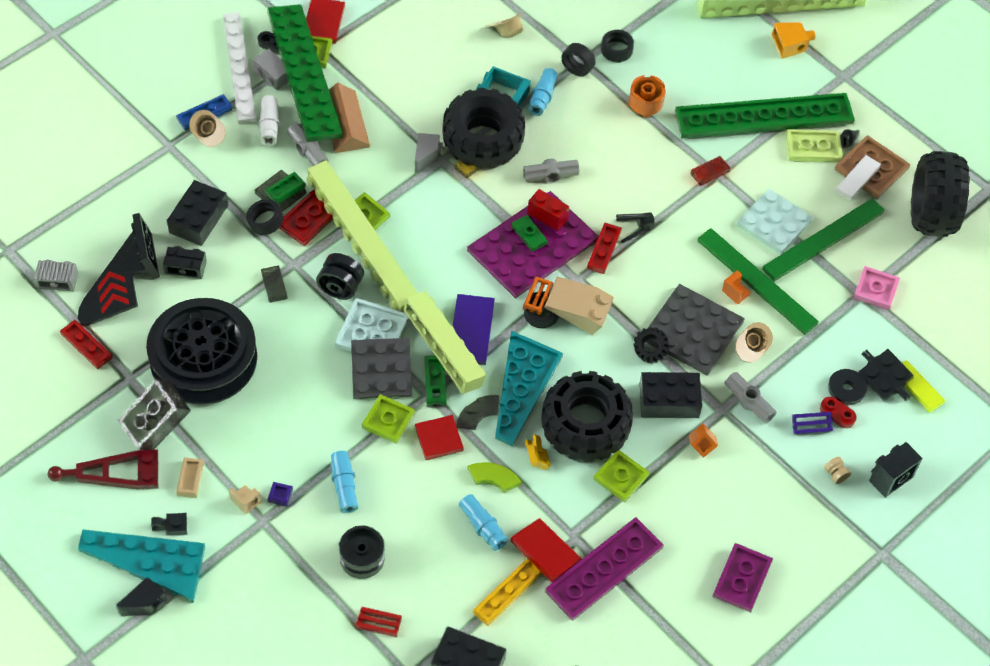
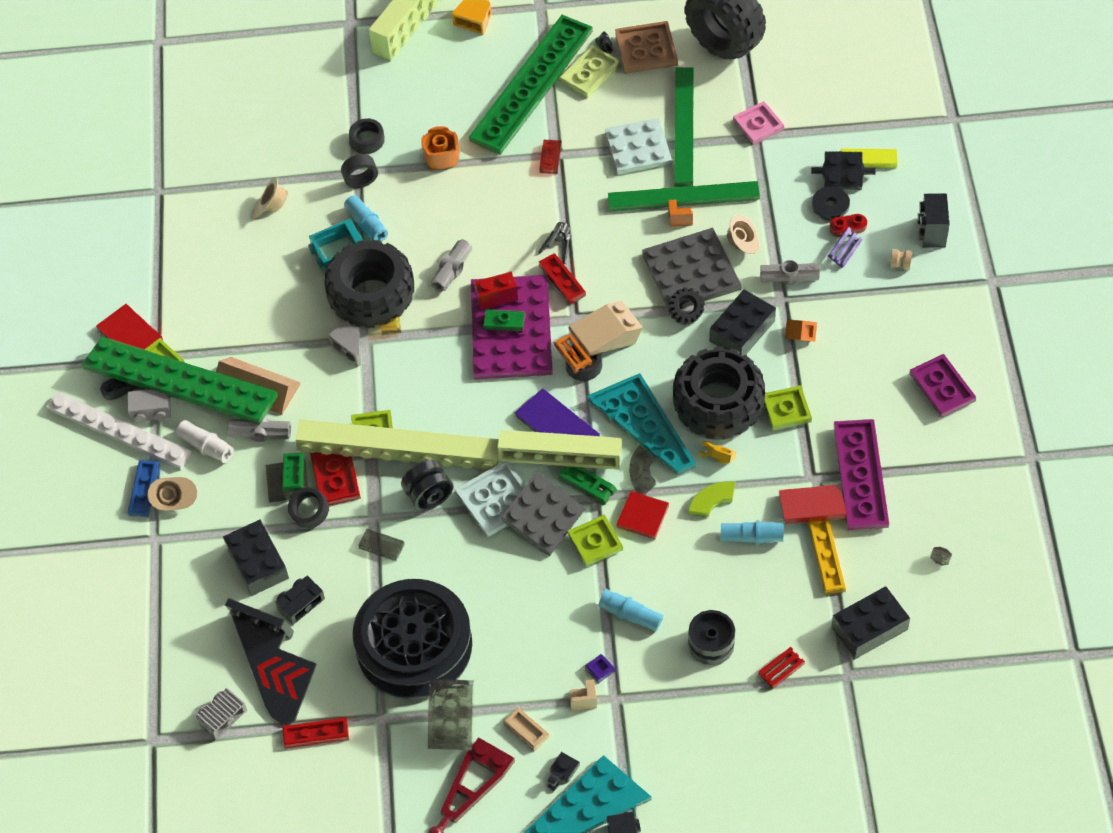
camera: 45 degrees left, 0 degrees up
white tile [835,155,881,201] -> none

